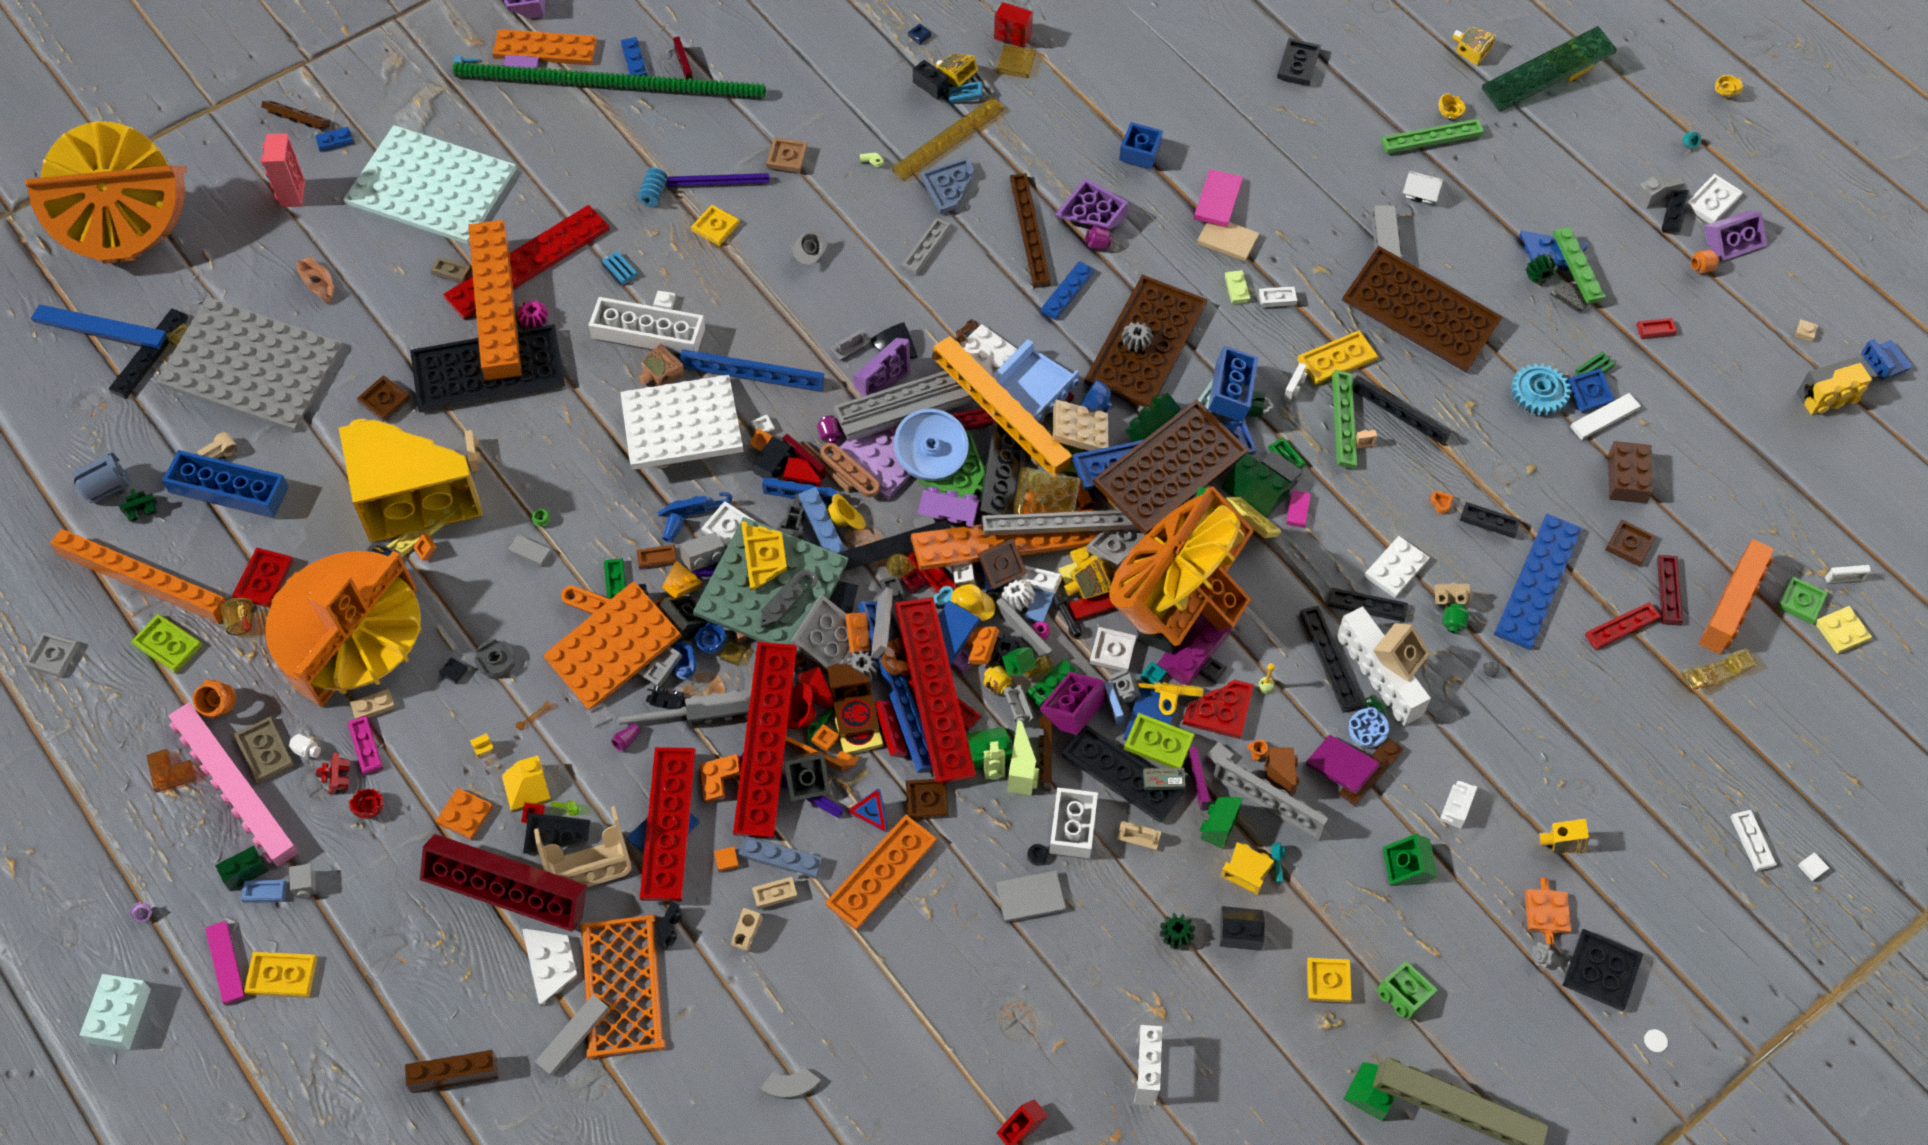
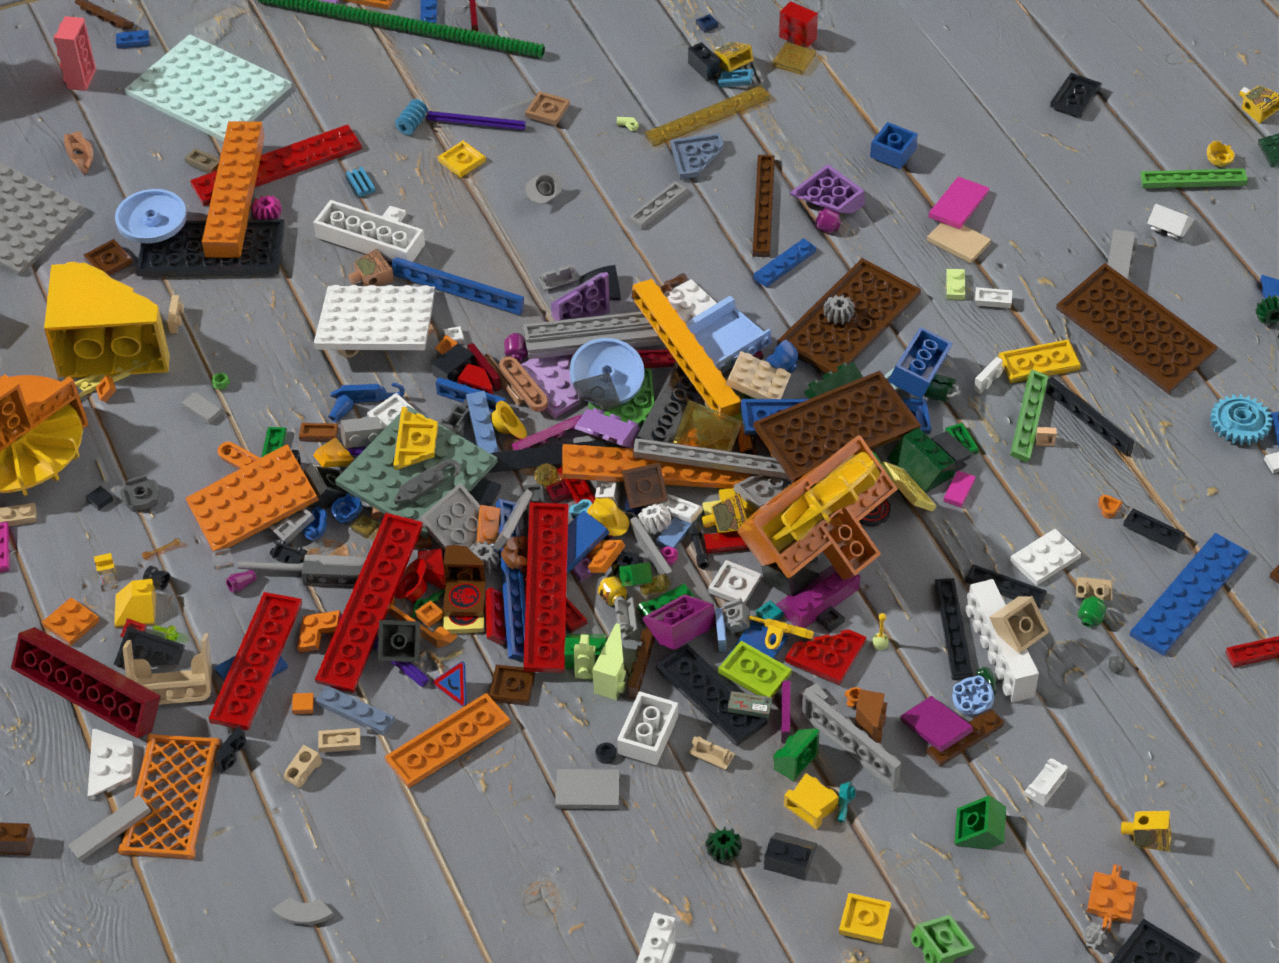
camera: 15 degrees right, 10 degrees down
none -> light blue dish [115,189,187,243]
none -> black wheel [143,566,170,590]
none -> dark pink plate [512,414,583,450]
none -> clear smoke tile [573,372,621,411]

